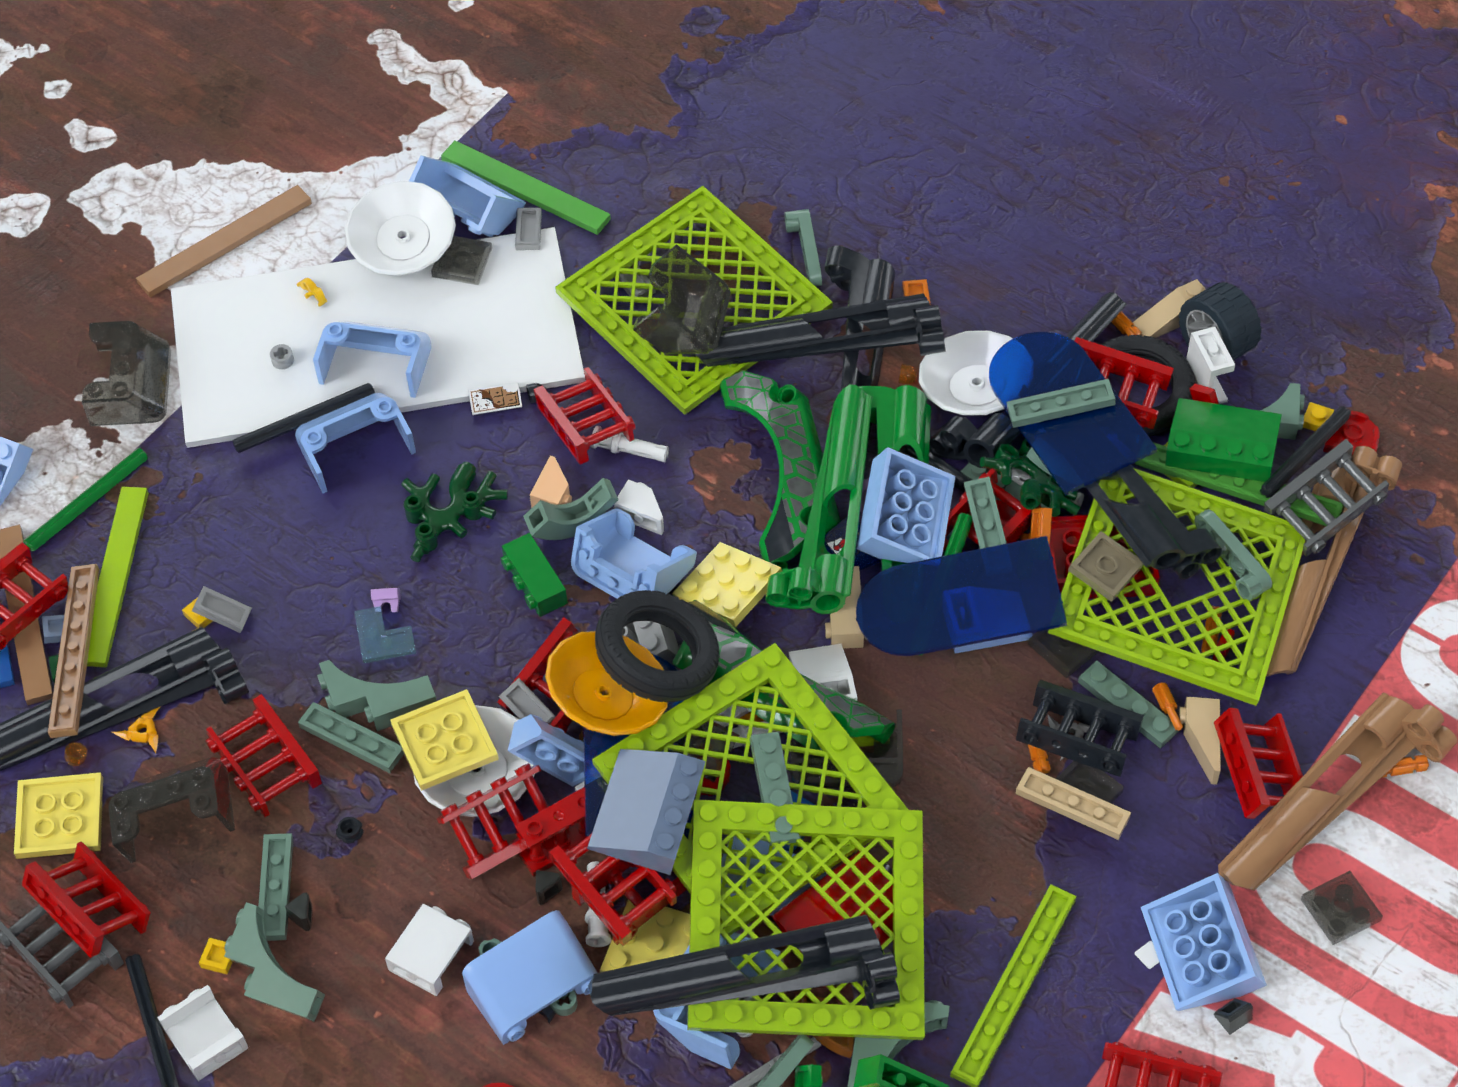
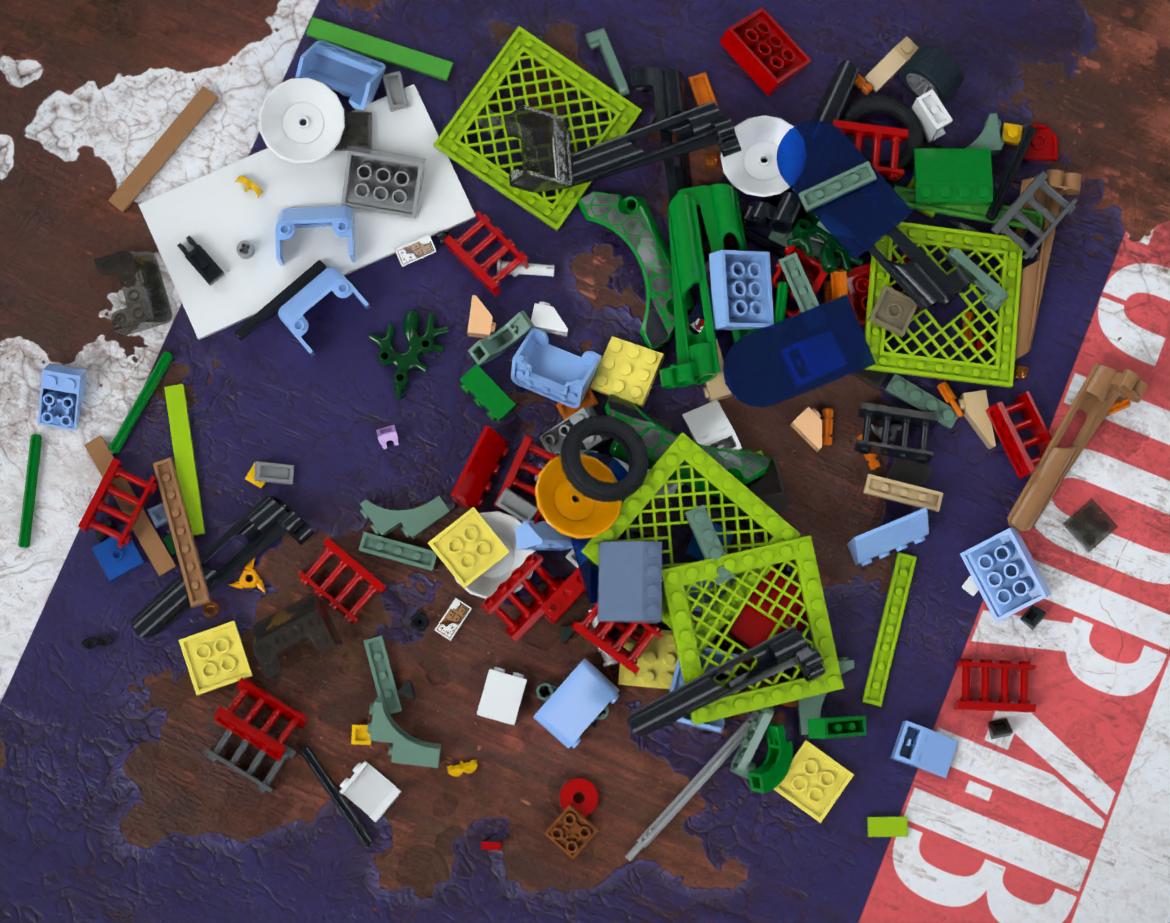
camera: 20 degrees left, 25 degrees up
clear light blue tile [354,606,416,663] -> none
red tile [1189,384,1219,404] -> none
none -> black hinge [177,235,224,286]
none -> light grey slope [341,146,426,218]
none -> tile [435,598,472,641]
none -> yellow piece [447,759,478,777]
none -> red slope [451,425,510,510]
none -> red slope [719,7,812,96]
none -> light nougat slope [790,407,822,452]
none -> orange axle [822,408,834,446]
none -> light blue slope [847,508,929,567]
none -> clear orange hinge [1014,365,1029,379]

